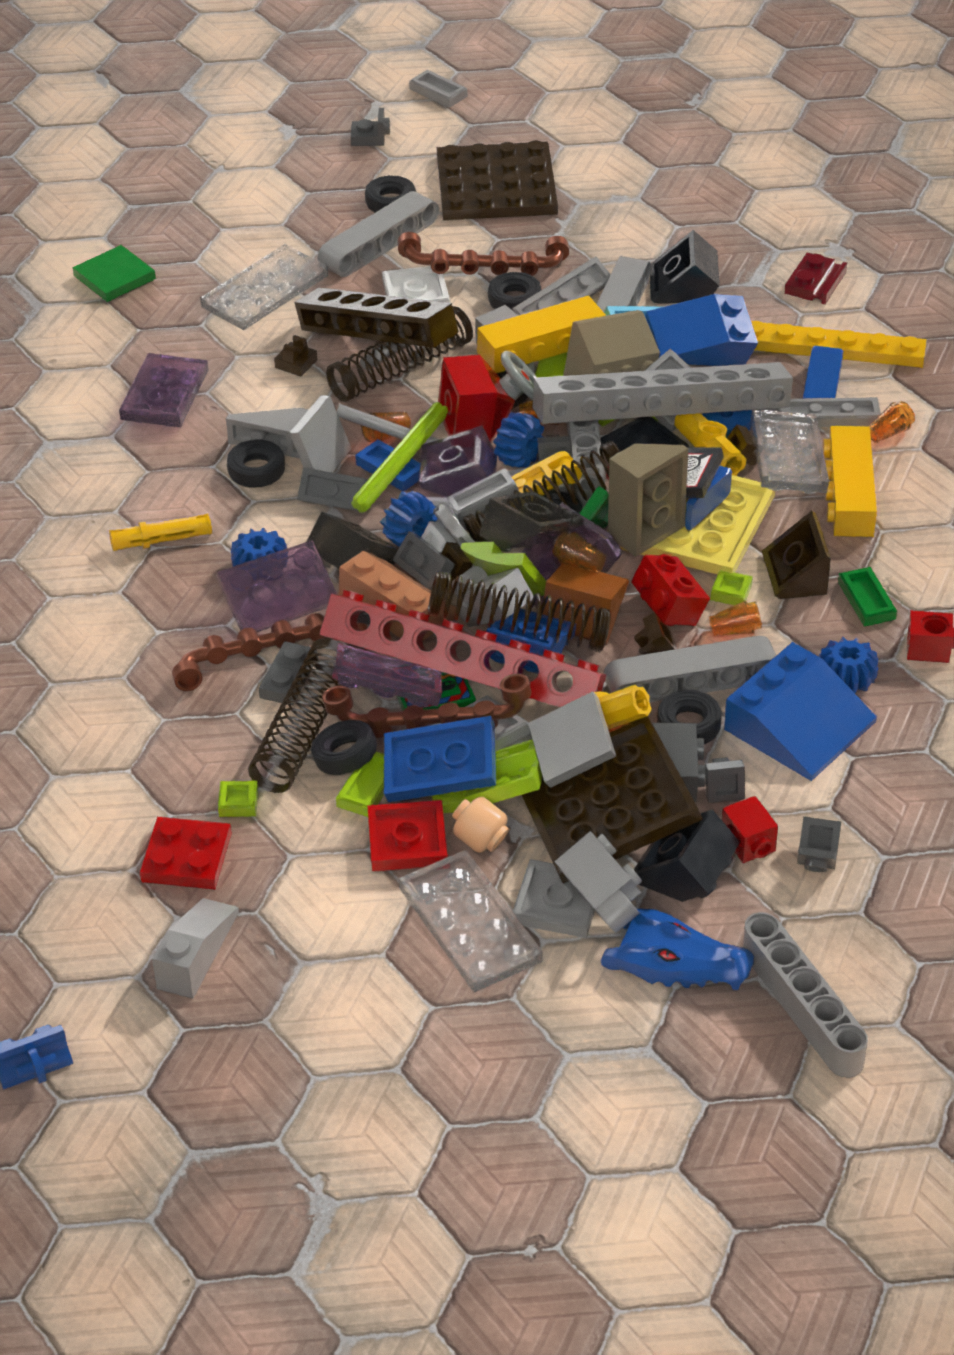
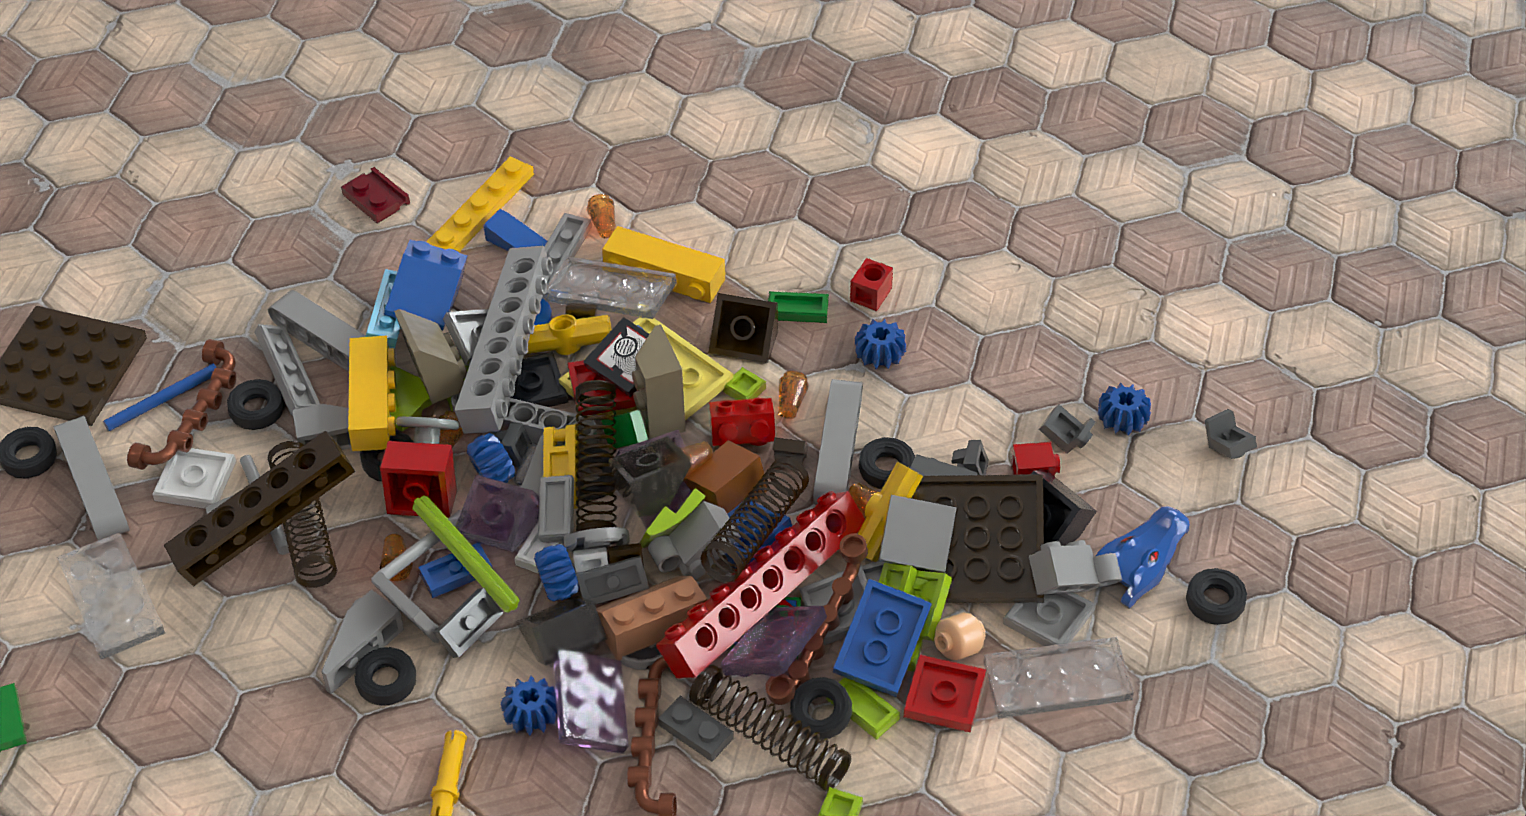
camera: 70 degrees left, 5 degrees up
clear purple plate [119,353,209,428] -> none
dark brown tile [274,335,318,377] -> none
black slope [650,230,720,303] -> none
blue slope [724,642,877,781] -> none
light grey beam [743,912,868,1078] -> none
none -> blue bar [103,363,217,431]
none -> blue gear [1098,382,1151,436]
none -> black tyre [1186,568,1247,625]
none -> dark grey bracket [1205,409,1257,459]

